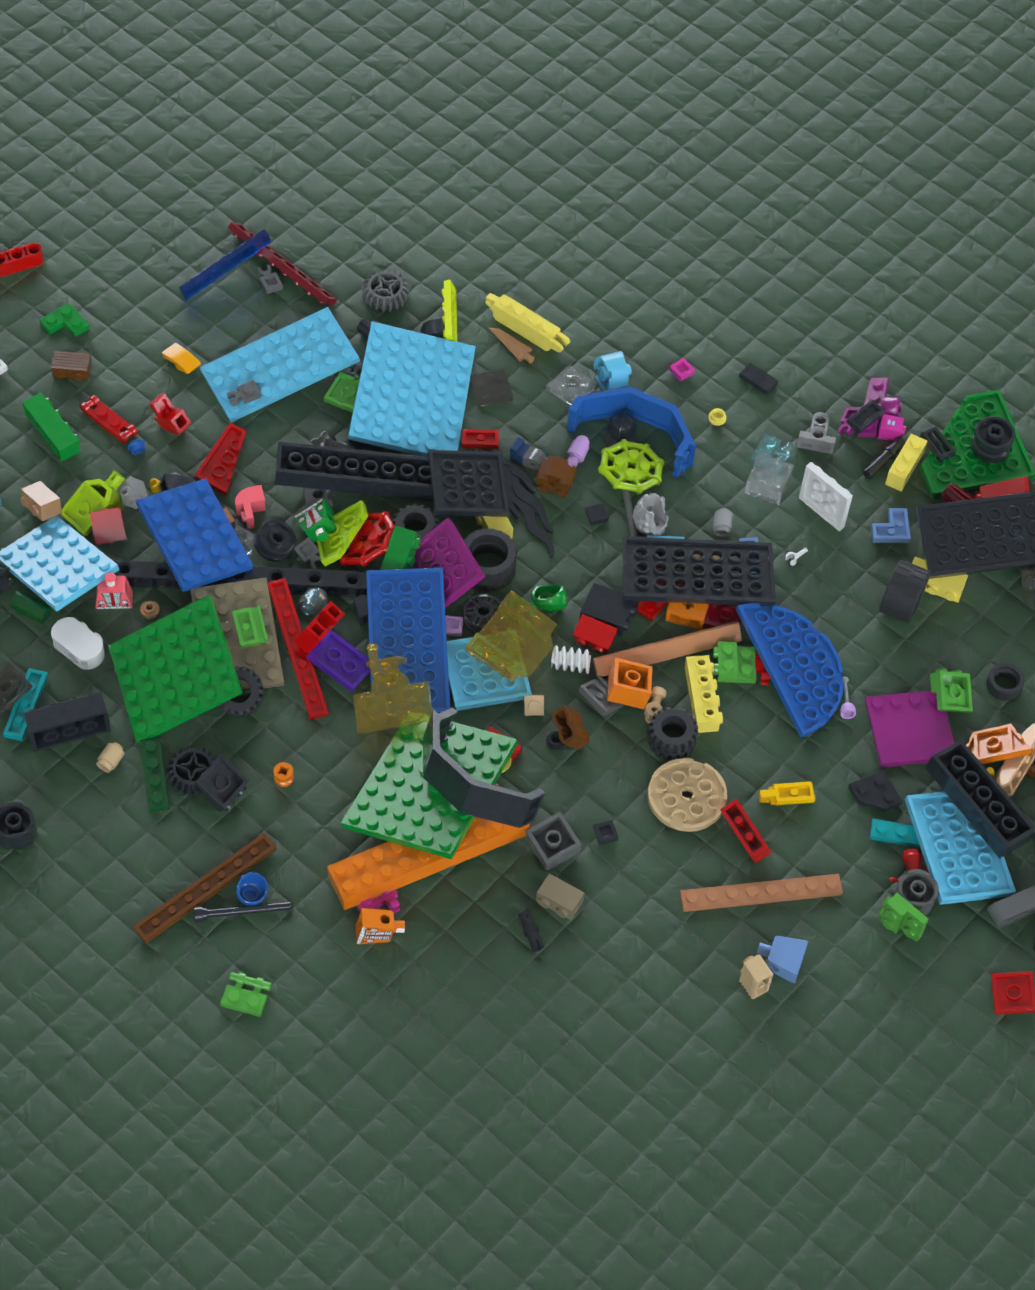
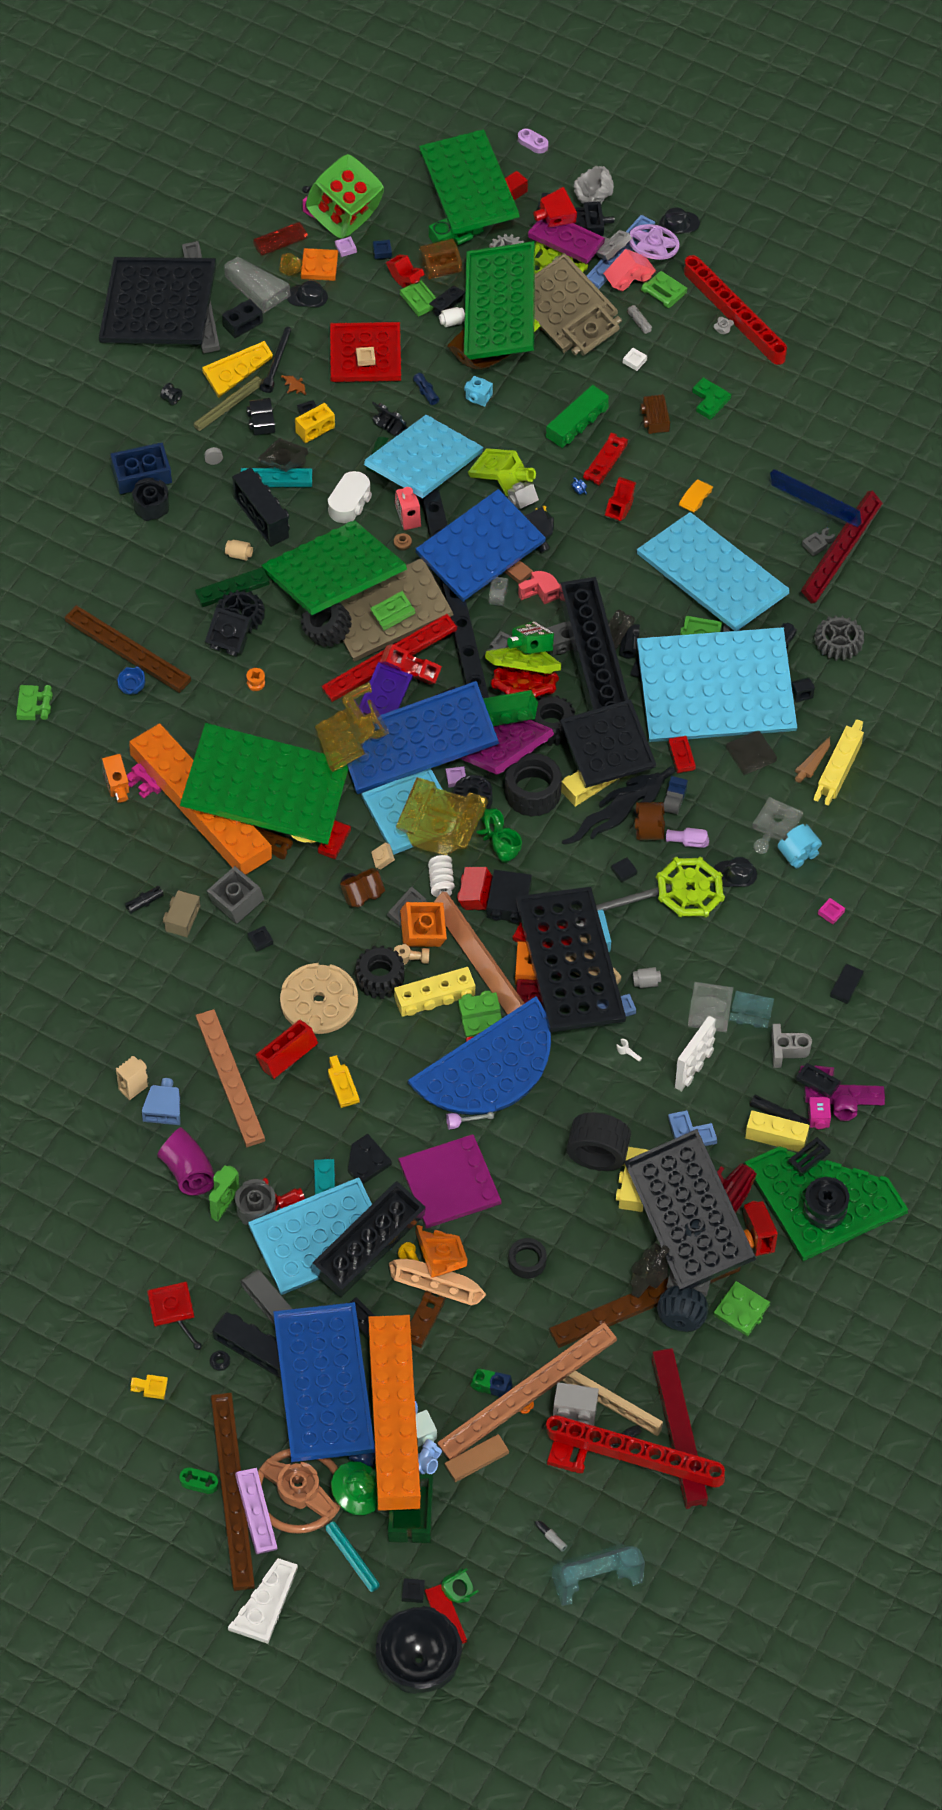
camera: 80 degrees right, 0 degrees up
medium nougat brick [20,481,62,521] -> none
piece [89,507,127,545] -> none
red wing [194,423,246,496] -> none
black piece [194,902,293,923] -> none
dark grey plate [227,380,261,406] -> none
black wheel [254,519,297,562] -> none
clear light blue head [299,587,328,616] -> none
black panel [423,707,545,828] -> none
neon yellow plate [442,280,457,342] -> none
blue panel [567,387,696,478] -> none
light grey hair [632,493,669,536] -> none
light yellow plate [708,408,727,426] -> none
bright green plate [930,669,973,713] -> none
none -> magenta brick [157,1127,215,1195]

